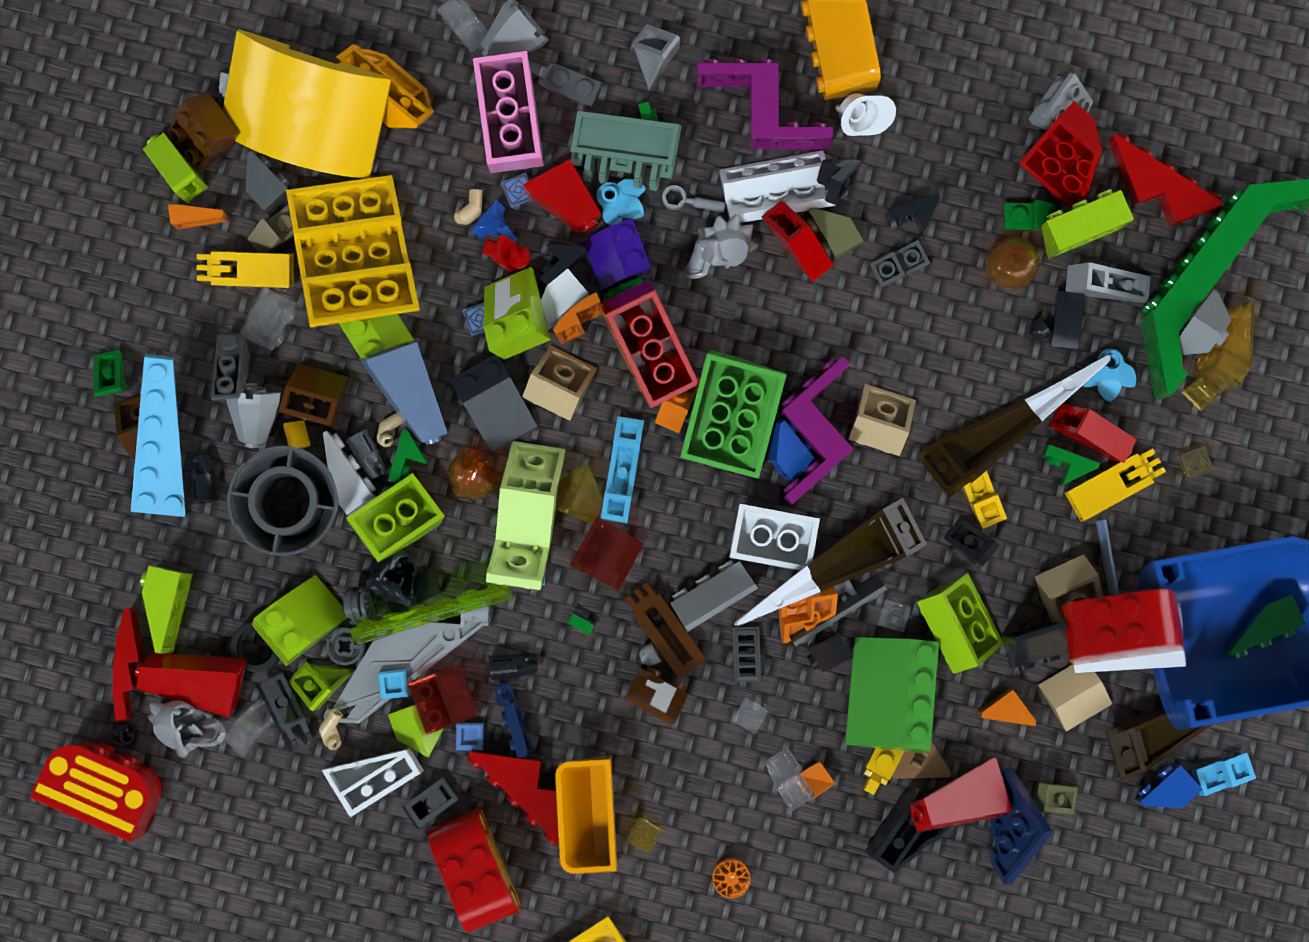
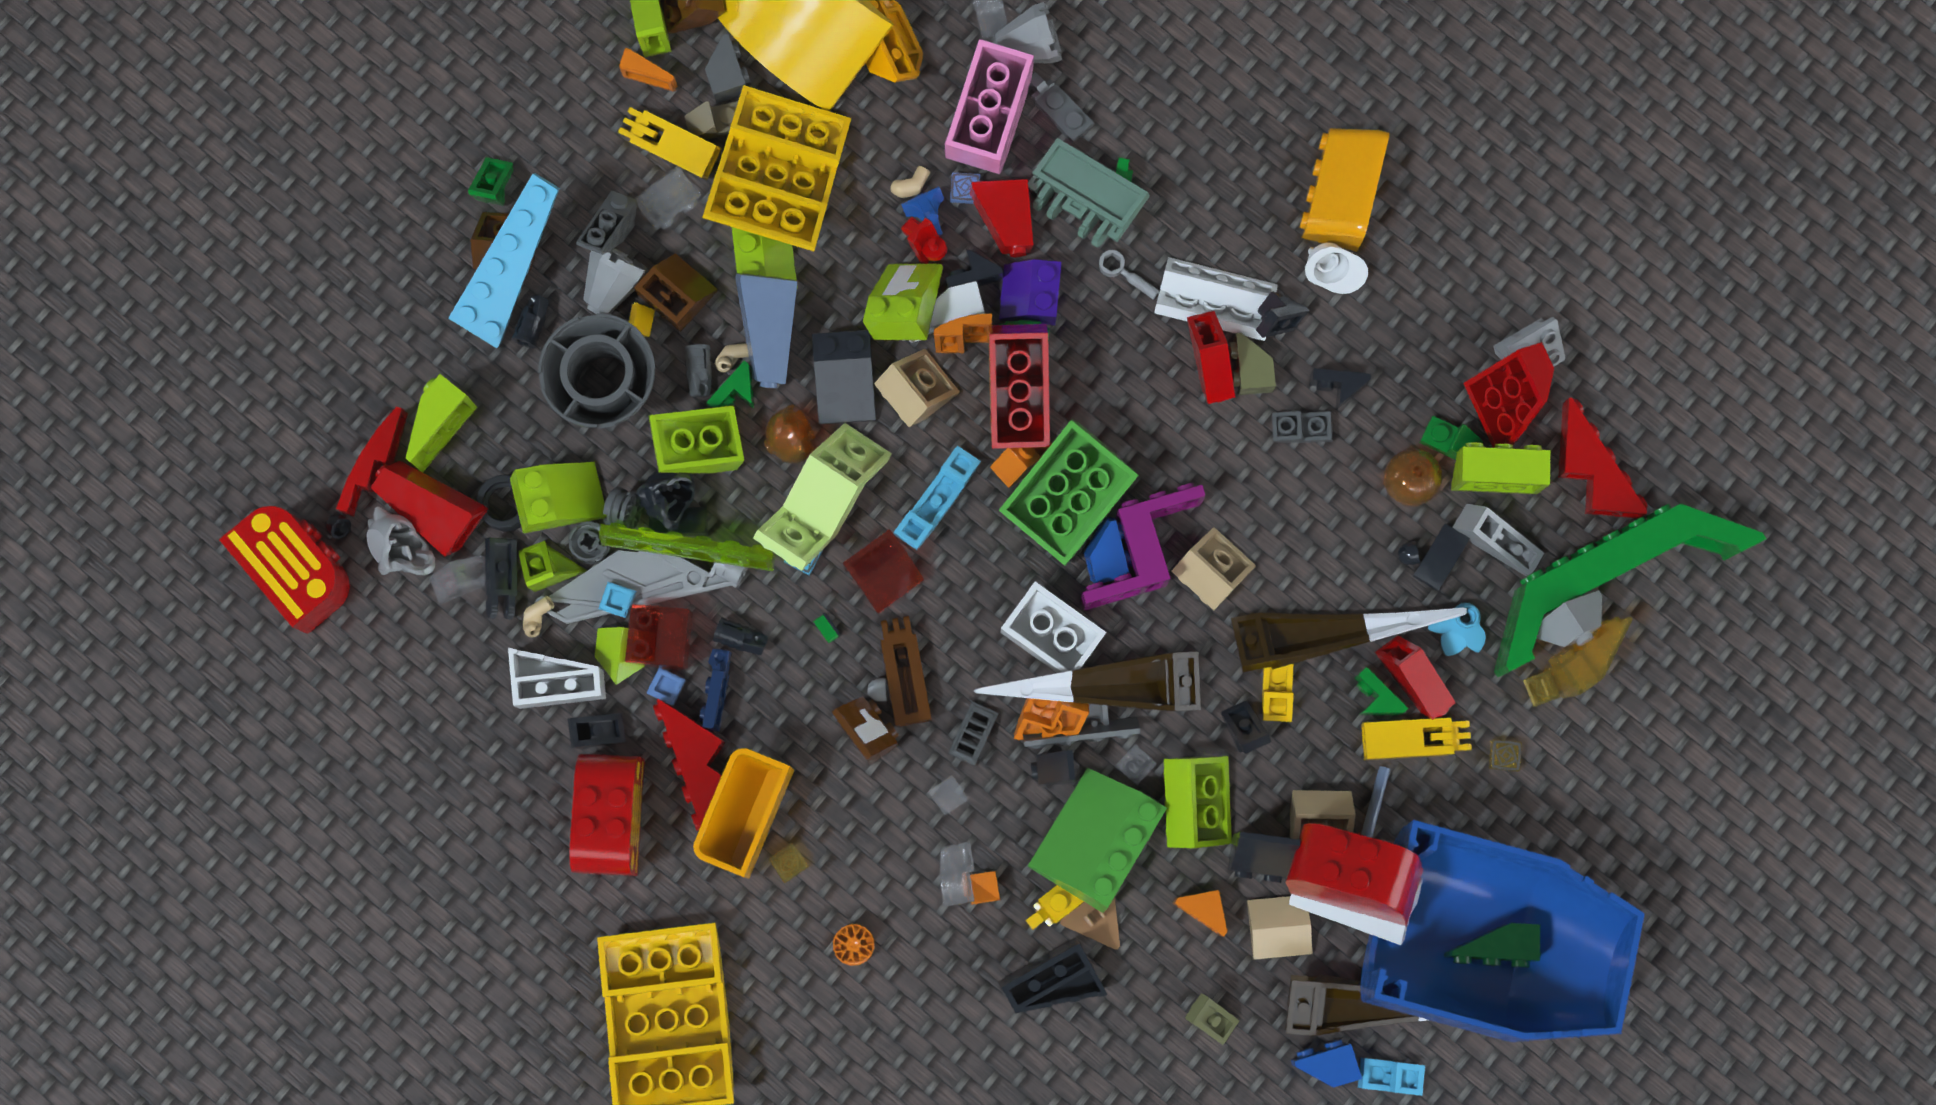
camera: 25 degrees right, 5 degrees down
white slope [323,431,376,515] -> none
tile [462,303,485,336] -> none
clear yellow slope [555,464,604,525] -> none
medium azure plate [597,179,646,226] -> none
light grey slope [631,24,680,90] -> none
light grey slope [670,560,758,631] -> none
light grey head [683,214,758,279] -> none
magenta bracket [696,59,833,150] -> none
slope [910,758,1012,833] -> none
dark blue plate [991,768,1053,885] -> none

